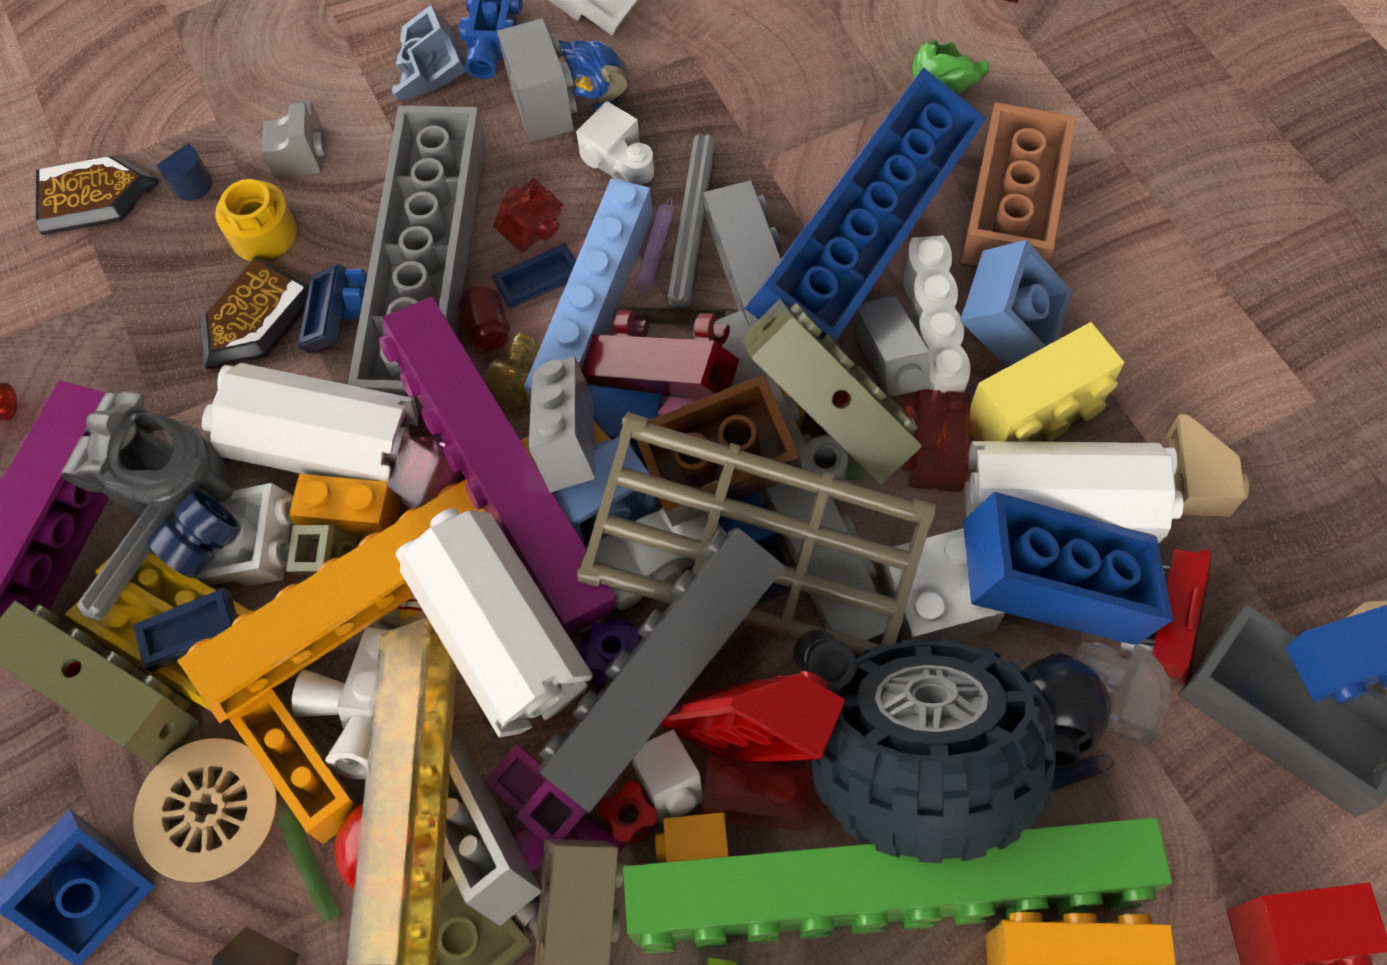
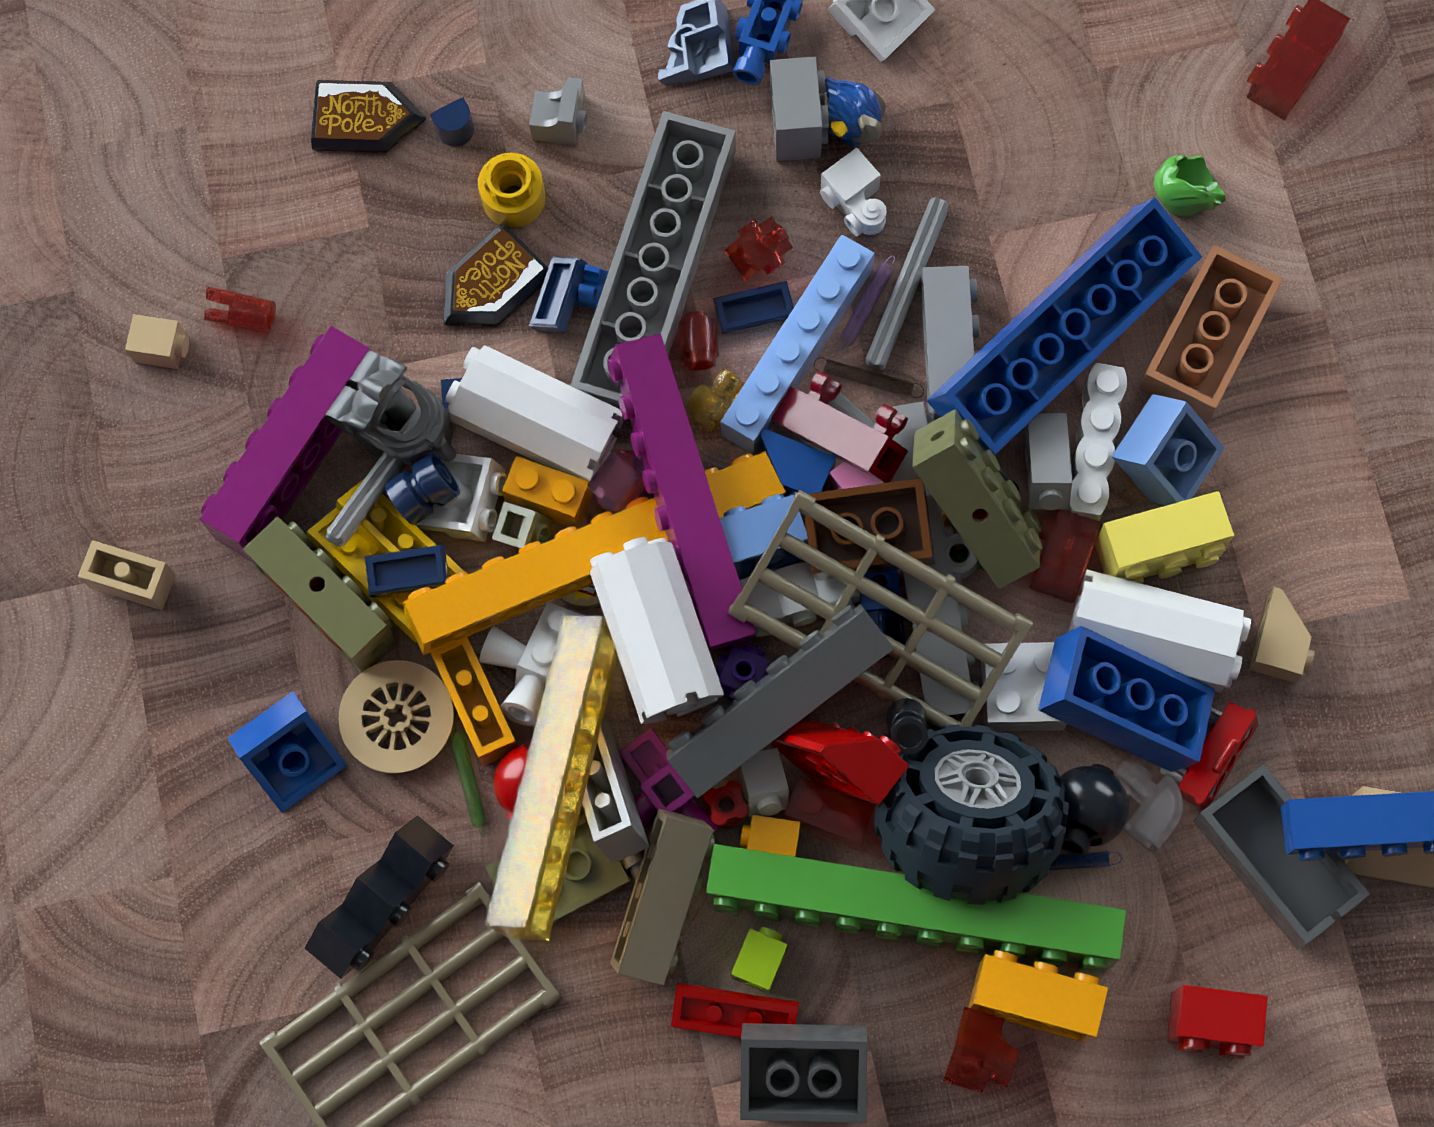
camera: 15 degrees right, 10 degrees up
light grey brick [529,356,595,493] -> none

